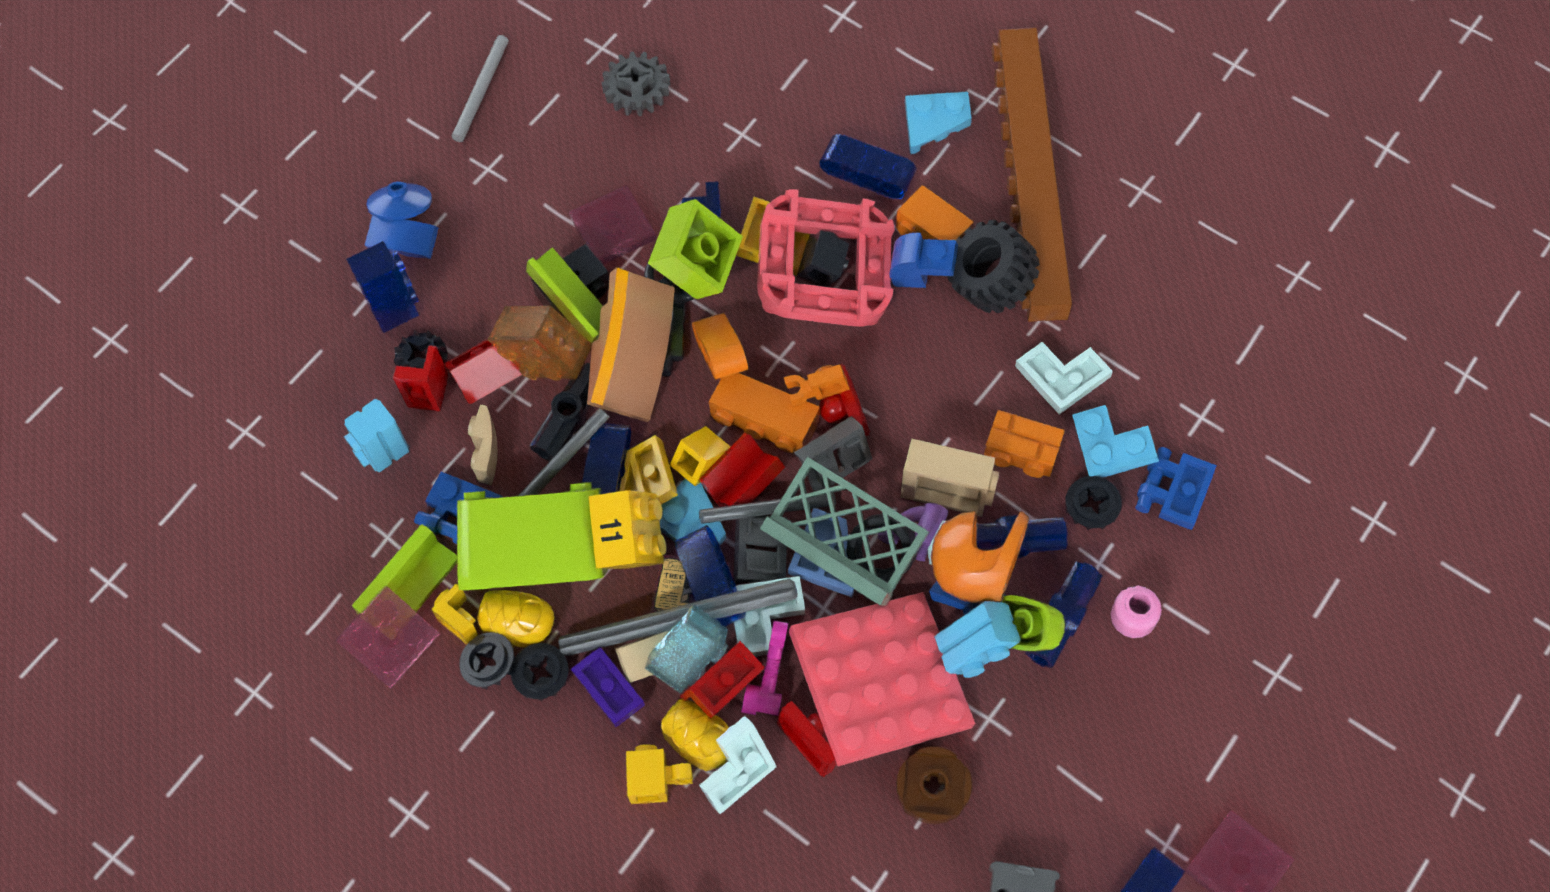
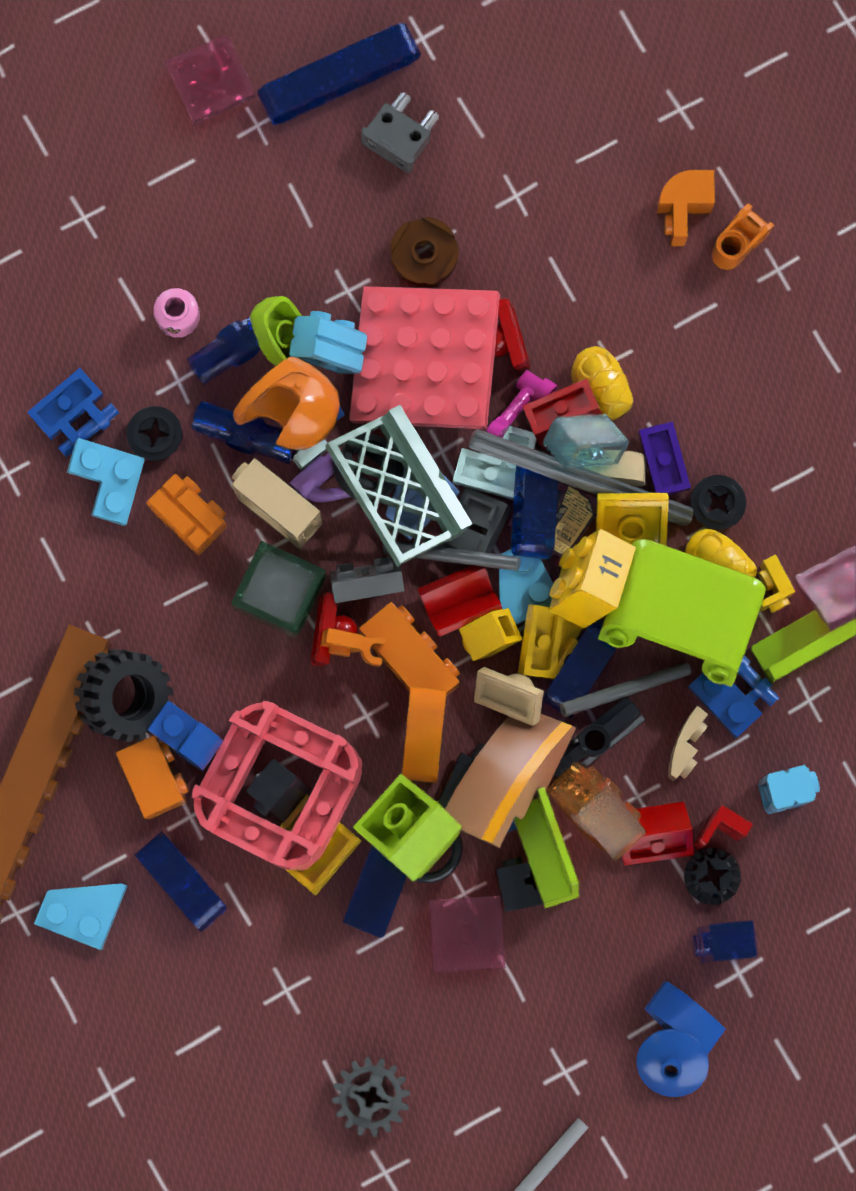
camera: 160 degrees left, 15 degrees up
black gear [459,632,516,690] -> none
yellow brick [626,745,693,804] -> none
light aqua plate [699,716,777,814] -> none
light aqua plate [1015,342,1113,414] -> none
none -> piece [231,540,327,639]
none -> tan tile [474,667,543,726]
none -> yellow plate [596,493,669,546]

